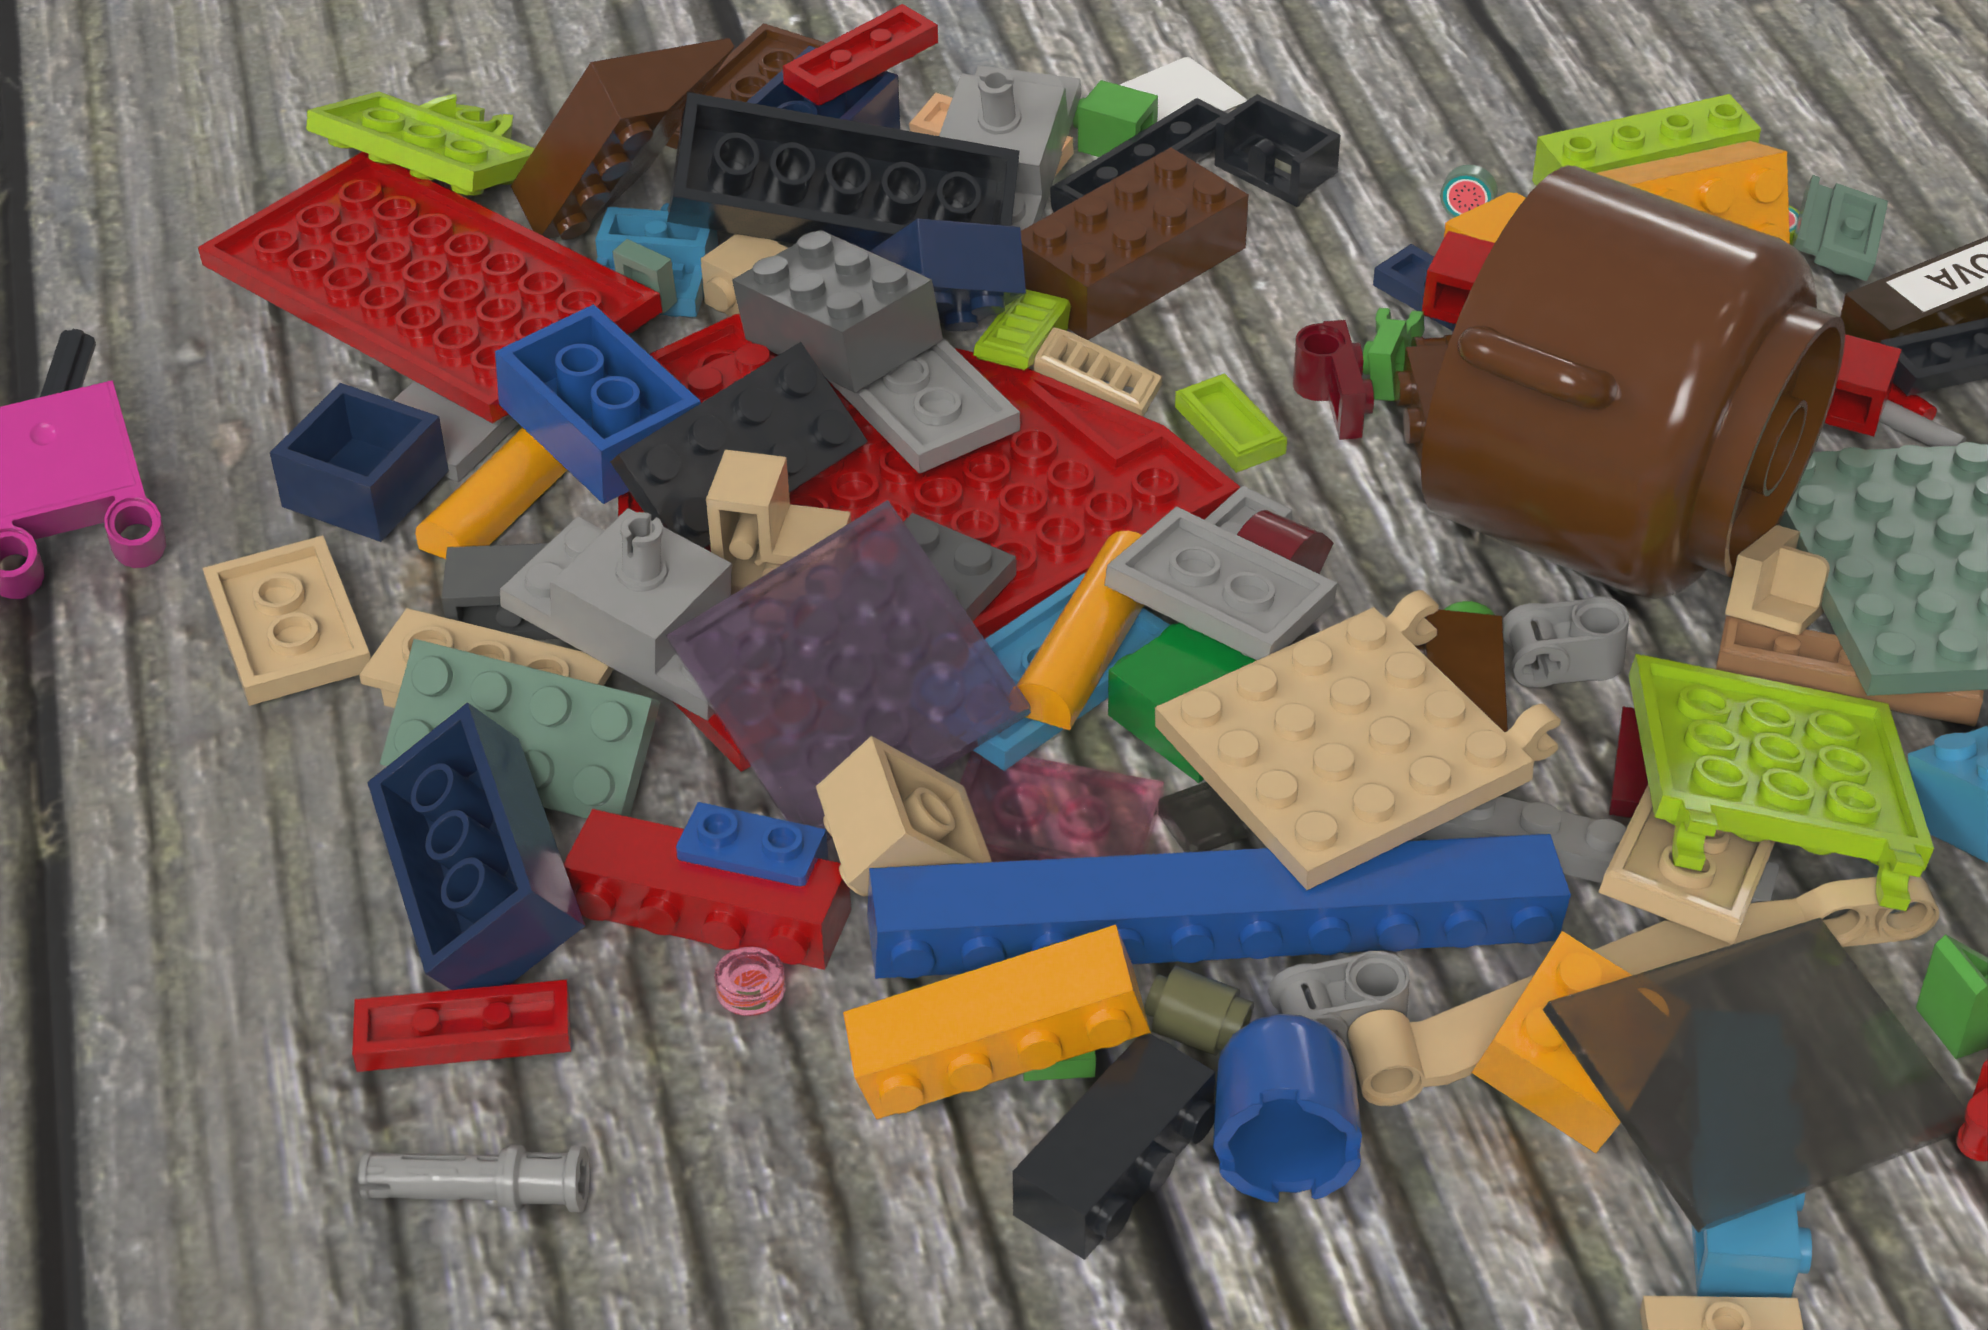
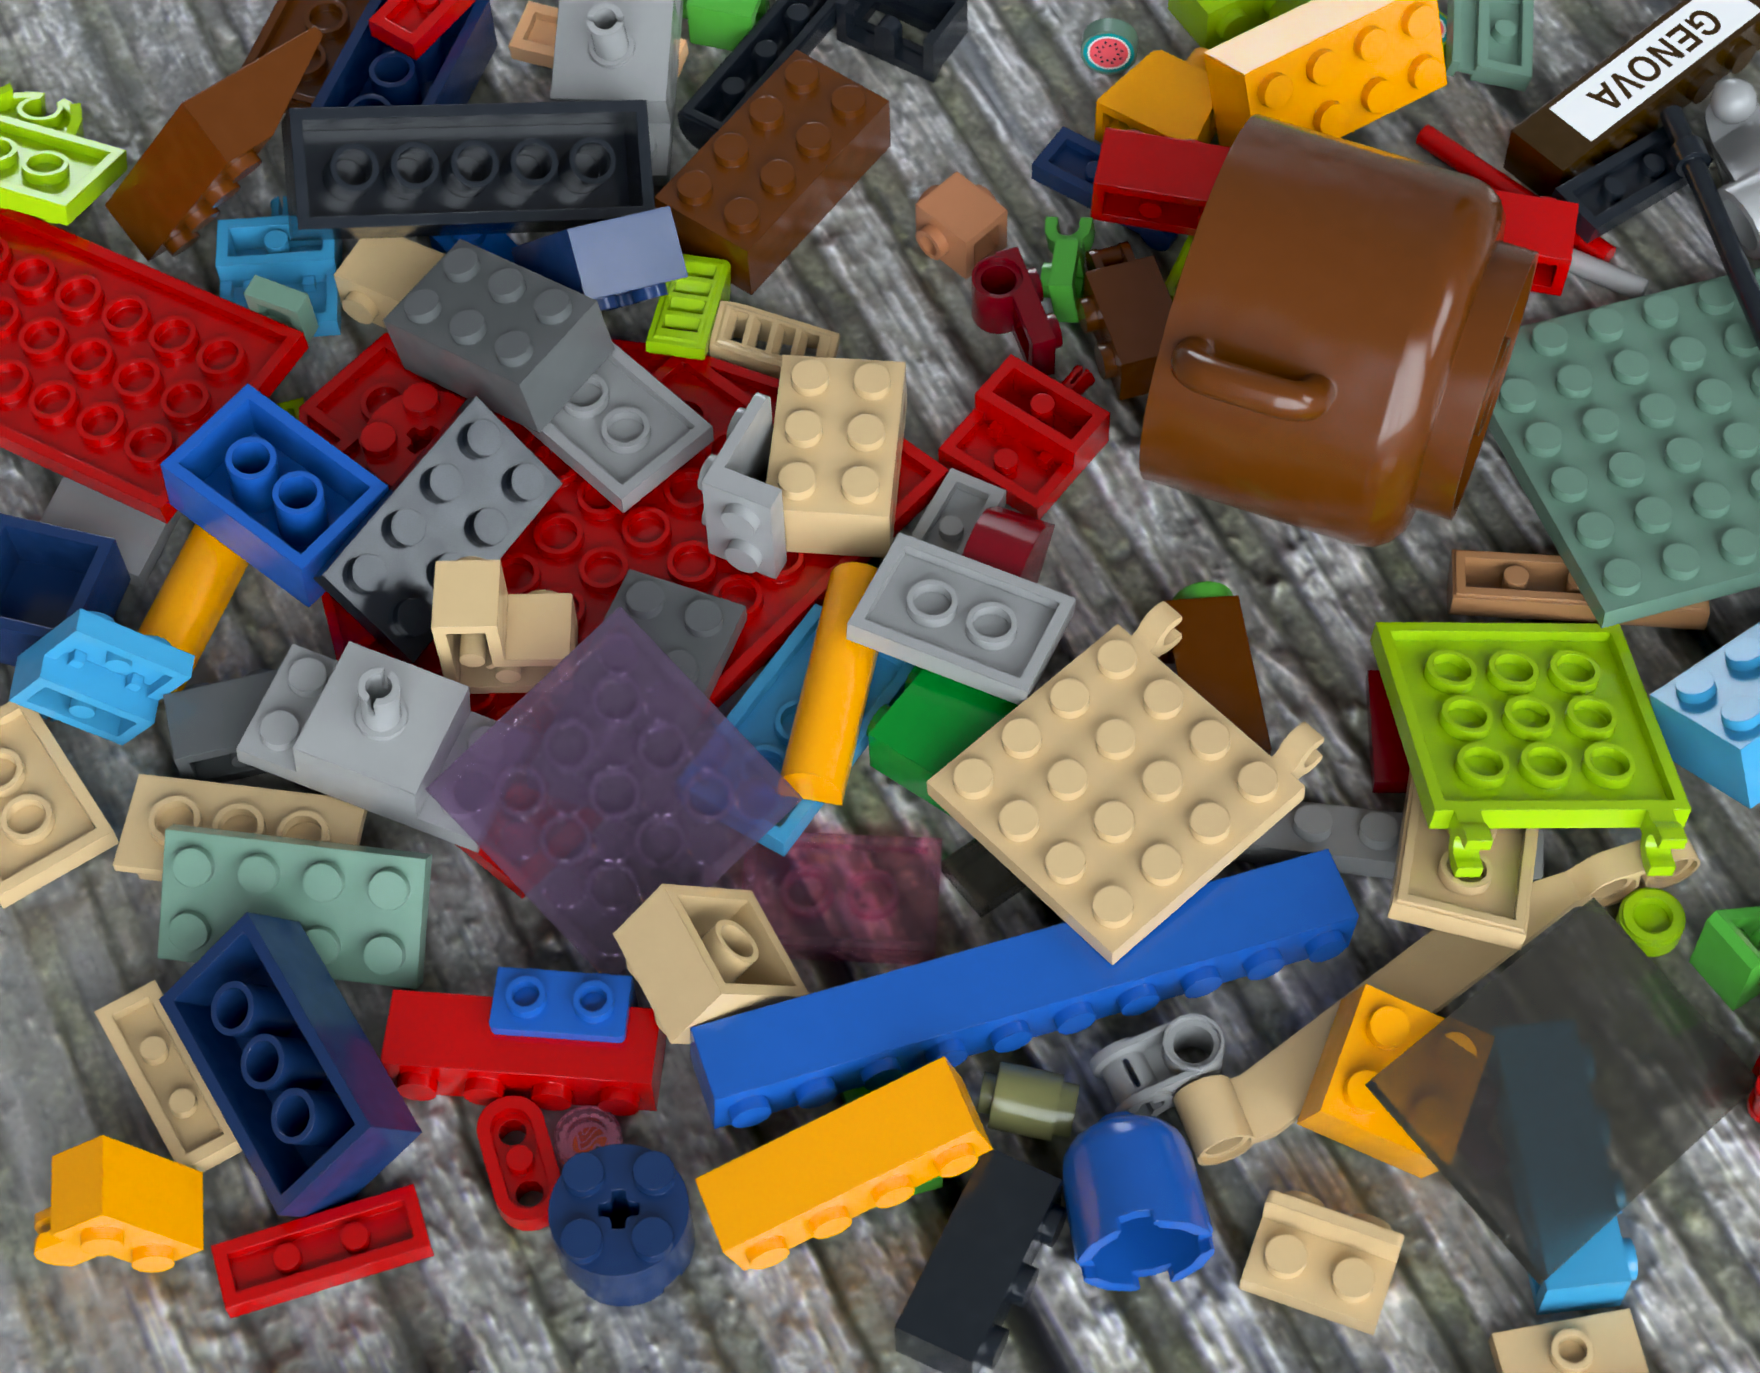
camera: 10 degrees left, 15 degrees up
lime tile [1175,373,1287,473] -> none
light grey piece [1502,596,1629,688] -> none
tan panel [1725,525,1830,635] -> none
none -> dark azure plate [9,608,195,746]
none -> light orange brick [34,1135,204,1273]
none -> tan plate [94,980,242,1173]
none -> red plate [476,1095,560,1231]
none -> dark blue brick [548,1144,695,1306]
none -> light grey bracket [698,392,787,579]
none -> tan brick [766,355,907,558]
none -> nougat brick [915,171,1008,280]
none -> red plate [938,354,1110,520]
none -> tan bracket [1239,1190,1405,1336]
none -> lime tile [1615,887,1686,957]

